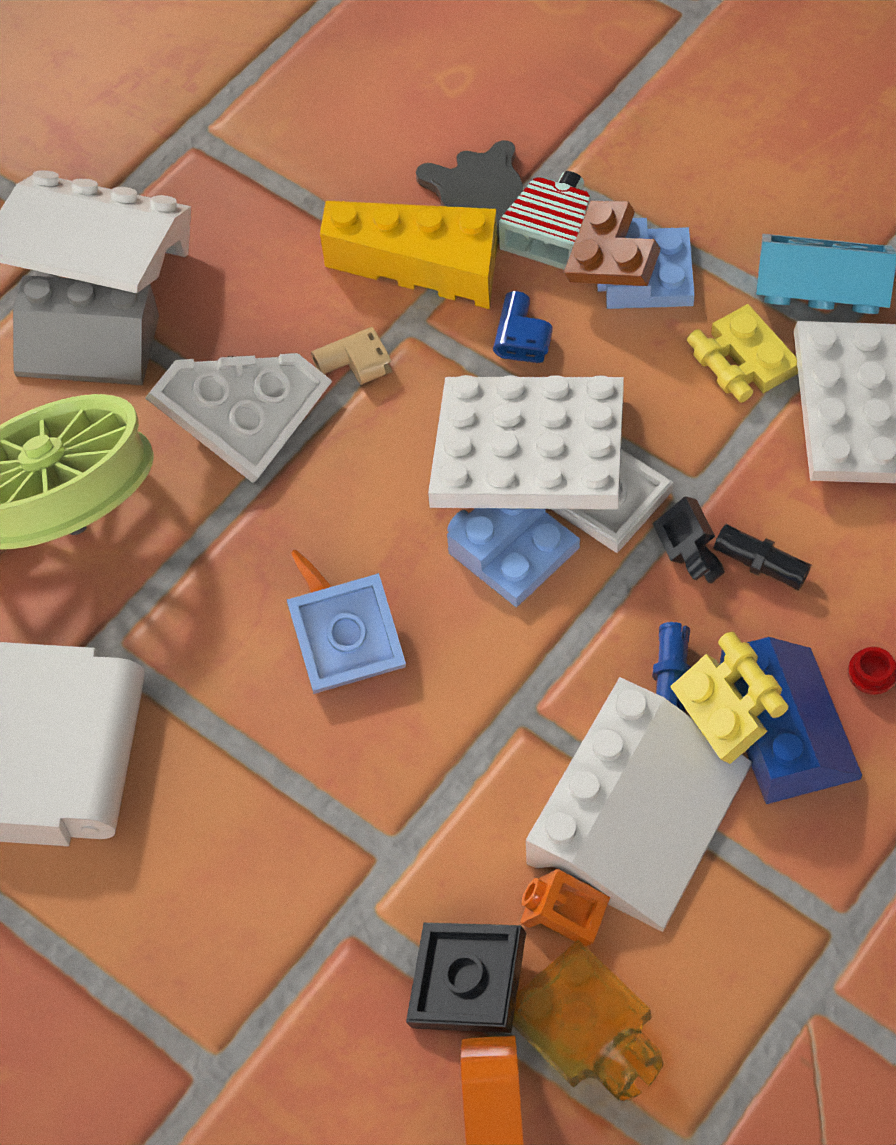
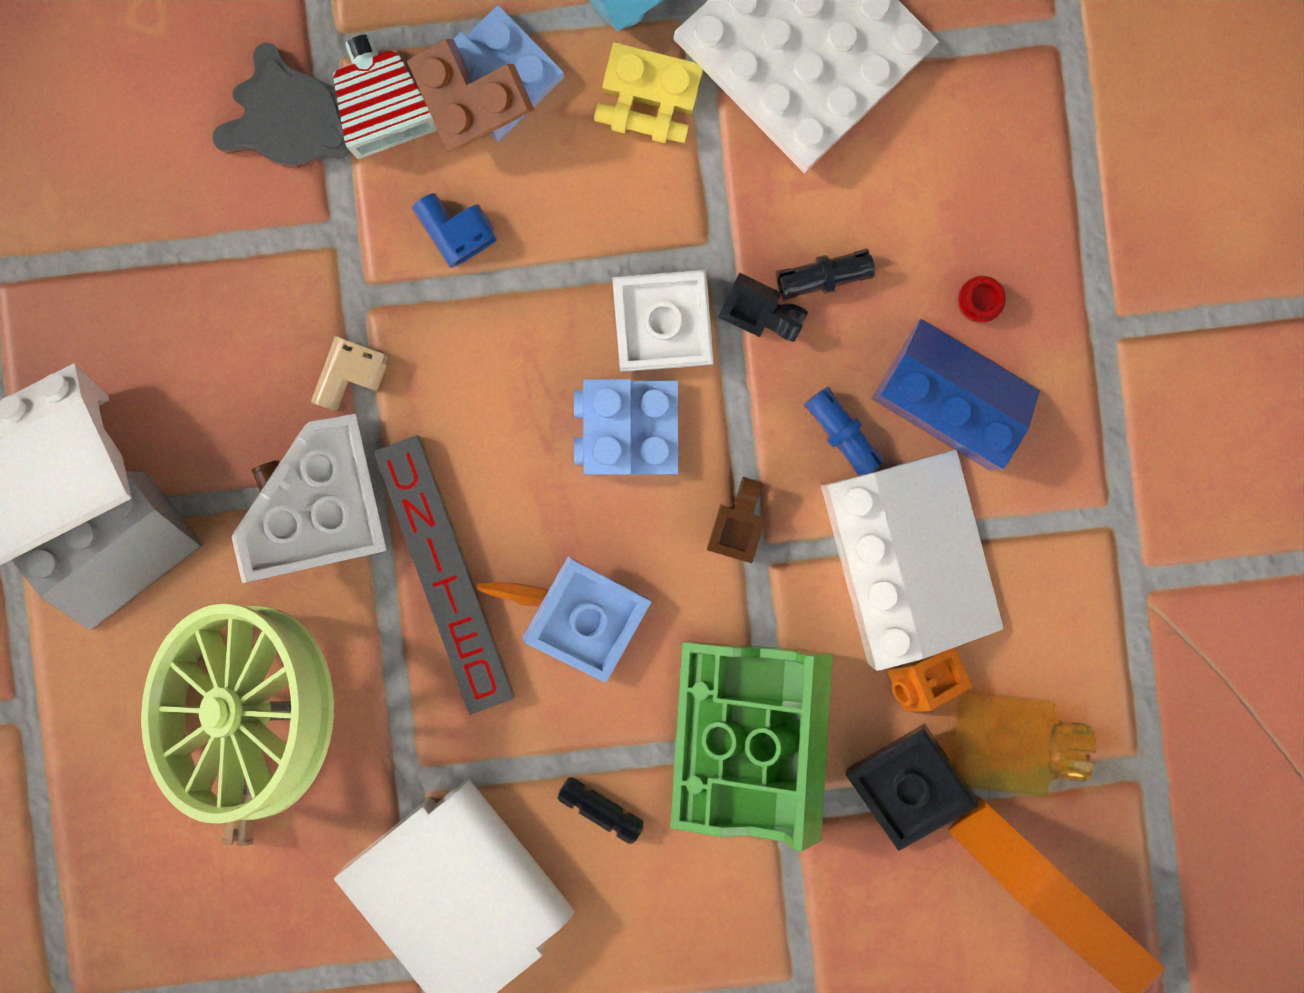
camera: 55 degrees left, 30 degrees up
yellow wedge [320,201,497,309] -> none
white plate [428,375,624,509] -> none
light yellow plate [670,632,788,764] -> none
none -> dark grey tile [373,435,515,715]
none -> black axle [557,777,644,844]
none -> bright green piece [670,642,833,852]
none -> reddish brown plate [707,477,766,564]

